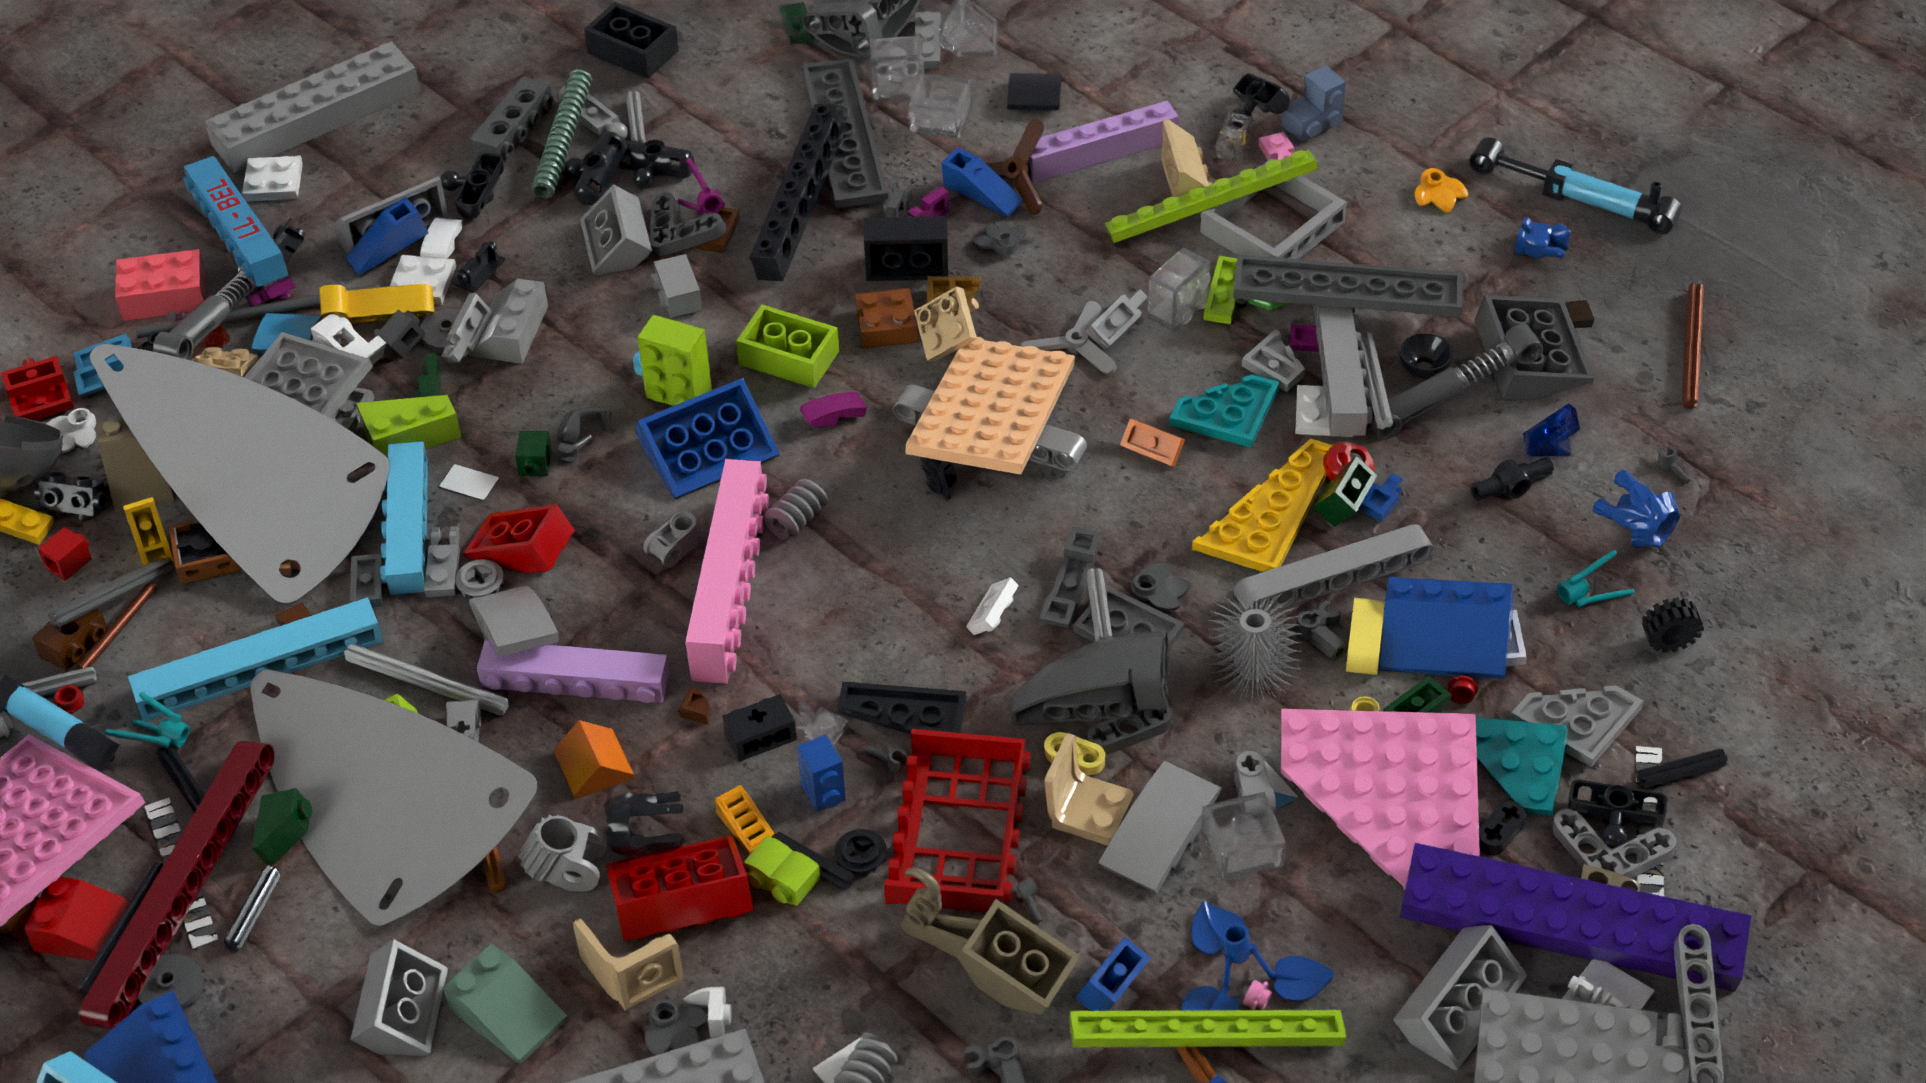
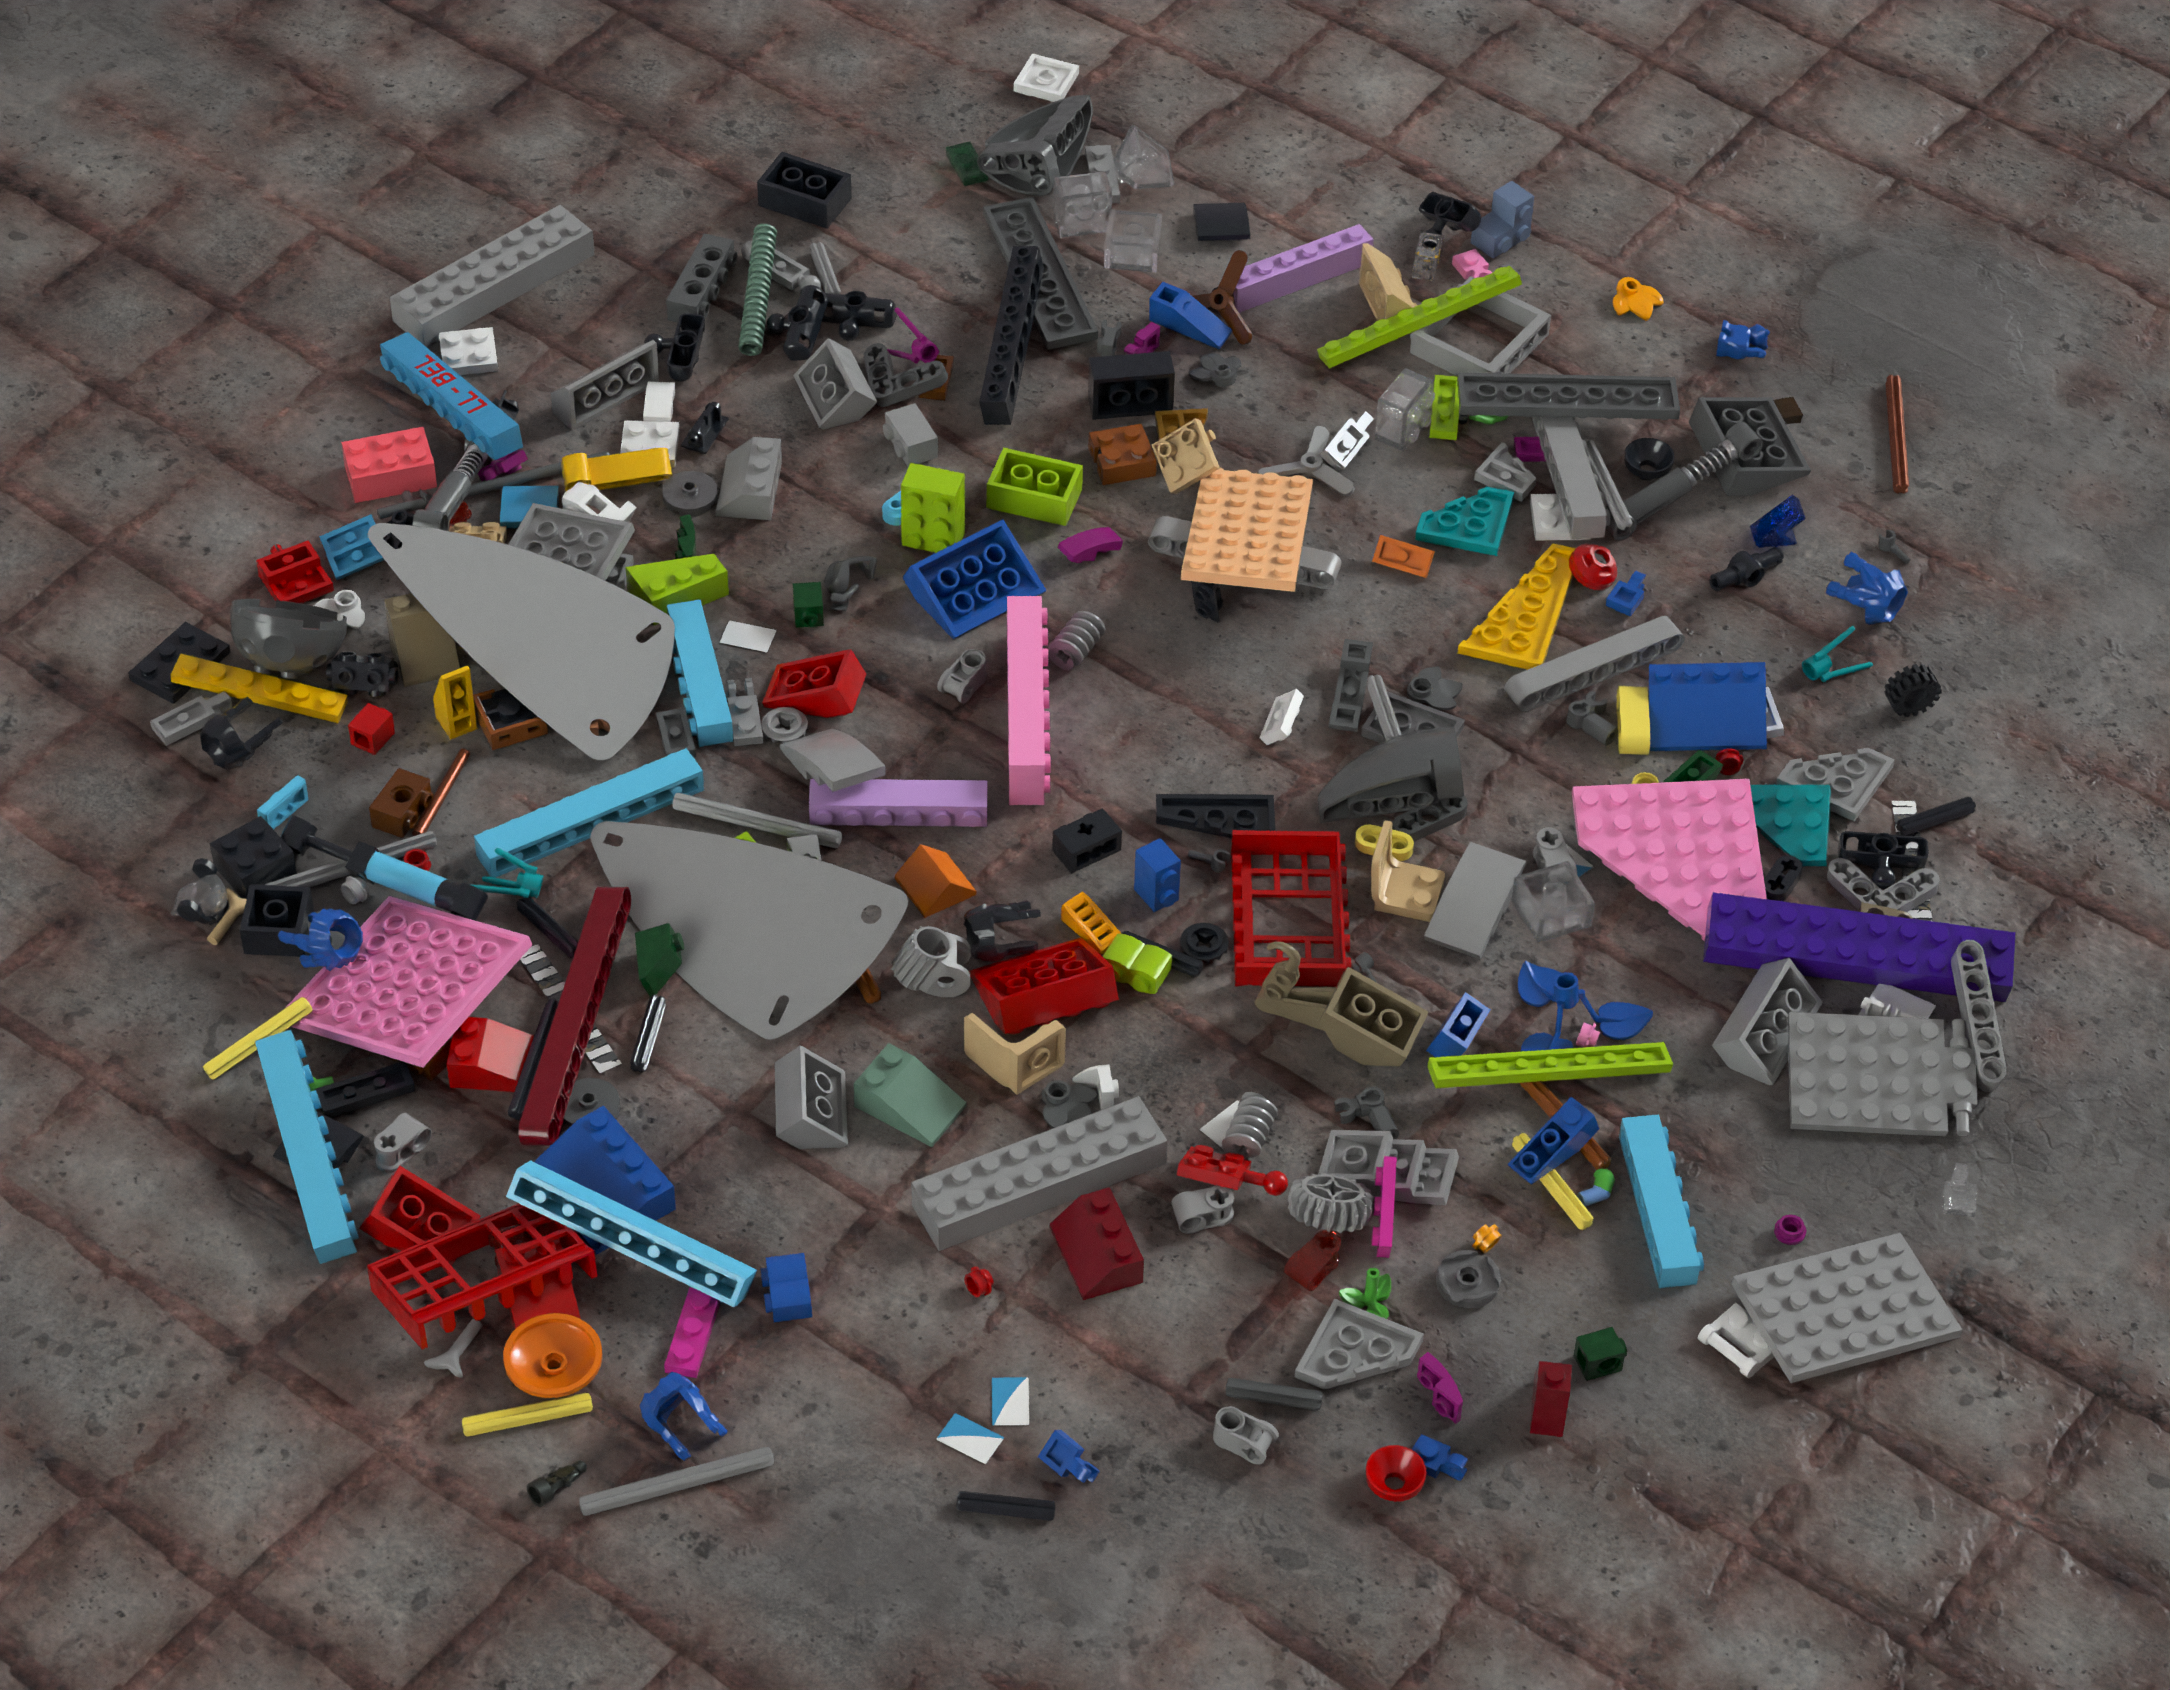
camera: 10 degrees left, 0 degrees up
dark grey axle [48,557,174,627] -> none
reddish brown tile [275,602,312,626] -> none
blue slope [346,197,428,276] -> none
dark grey brick [373,309,425,358] -> none
light grey hinge [441,293,493,365] -> none
reddish brown tile [678,687,710,724] -> none
clear plate [792,702,848,745] -> none
light grey piece [1208,588,1302,700] -> none
dark green slope [1314,456,1378,527] -> none
black piece [1469,137,1682,234] -> none

